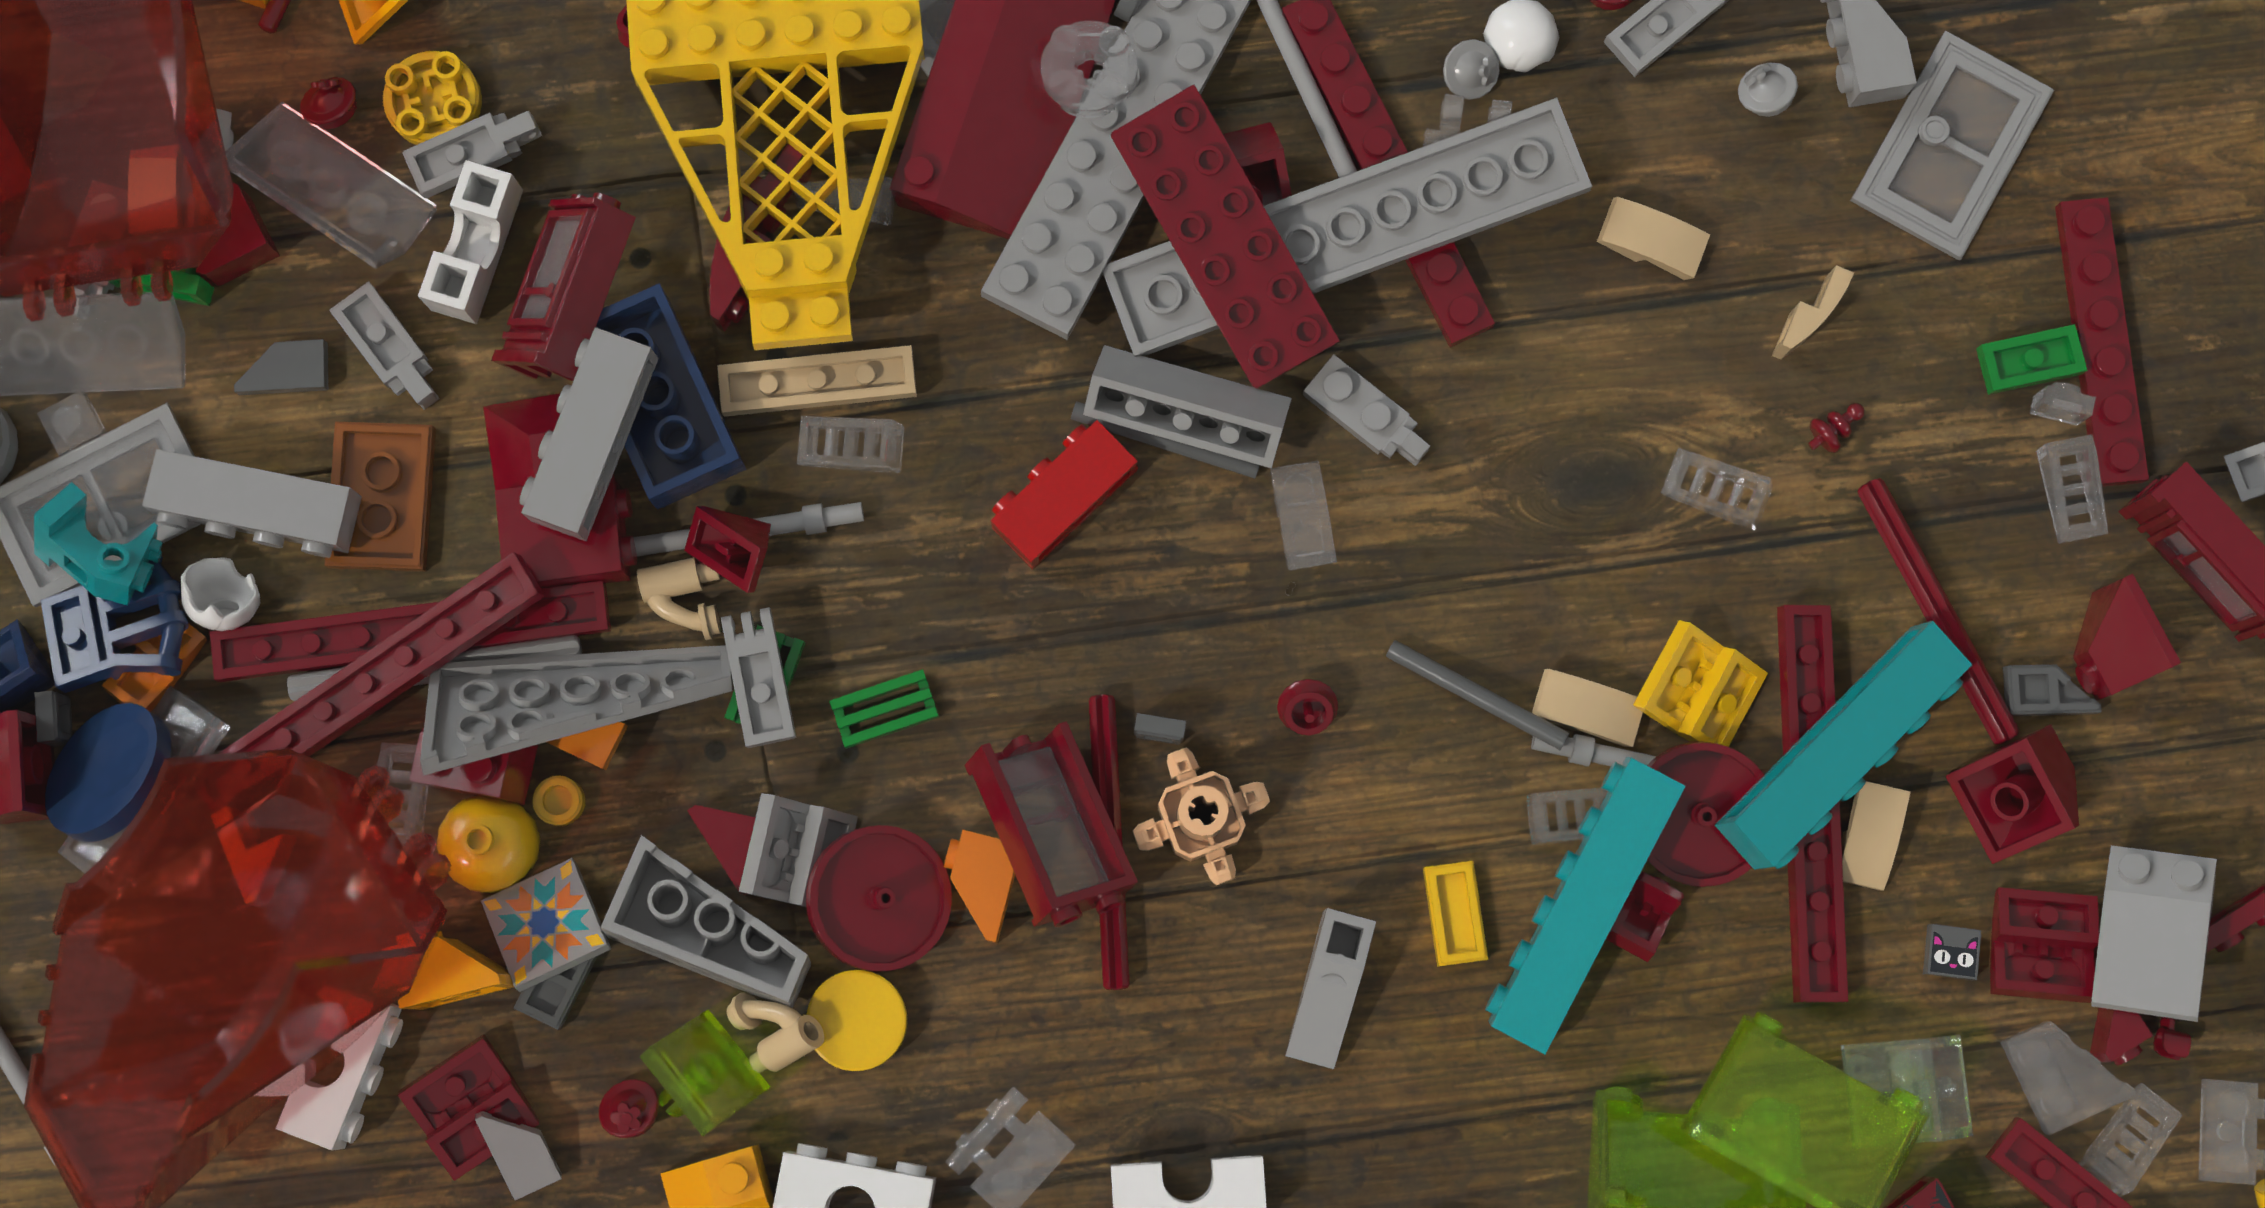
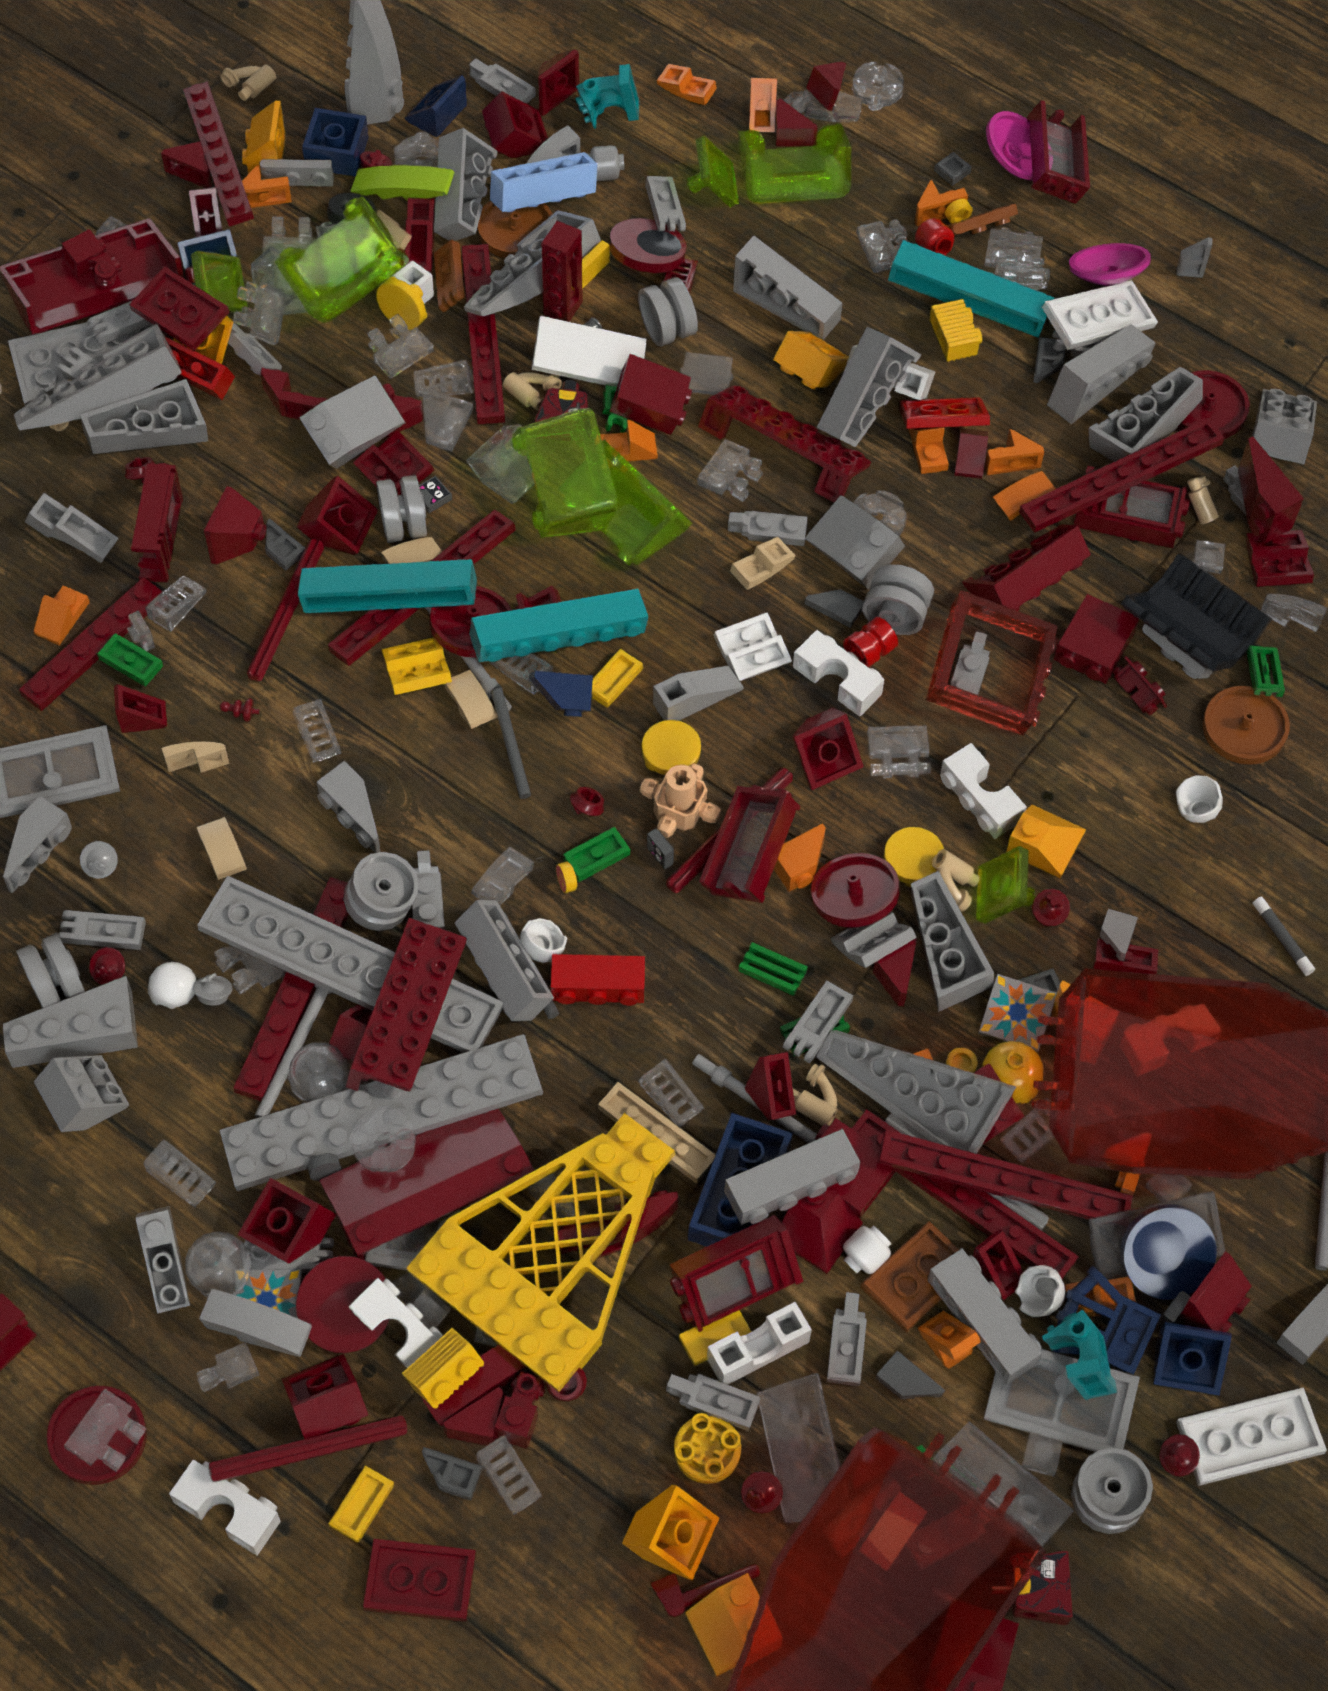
camera: 135 degrees left, 20 degrees down
none -> orange slope [34,585,90,646]
none -> dark red slope [114,684,167,733]
none -> clear cylinder [288,1042,351,1103]
none -> light grey slope [317,761,381,853]
none -> light grey wheel [344,852,419,931]
none -> light grey wheel [376,474,427,543]
none -> white hair [520,918,567,963]
none -> dark blue slope [529,671,593,717]
none -> yellow tile [556,861,577,893]
none -> green plate [563,827,630,882]
none -> yellow tile [642,720,701,775]
none -> yellow tile [679,1310,752,1366]
none -> white slope [713,613,792,681]
none -> dark red slope [792,707,864,790]
none -> white head [843,1225,891,1274]
none -> orange slope [917,1310,981,1369]
none -> dark red slope [972,1229,1023,1300]

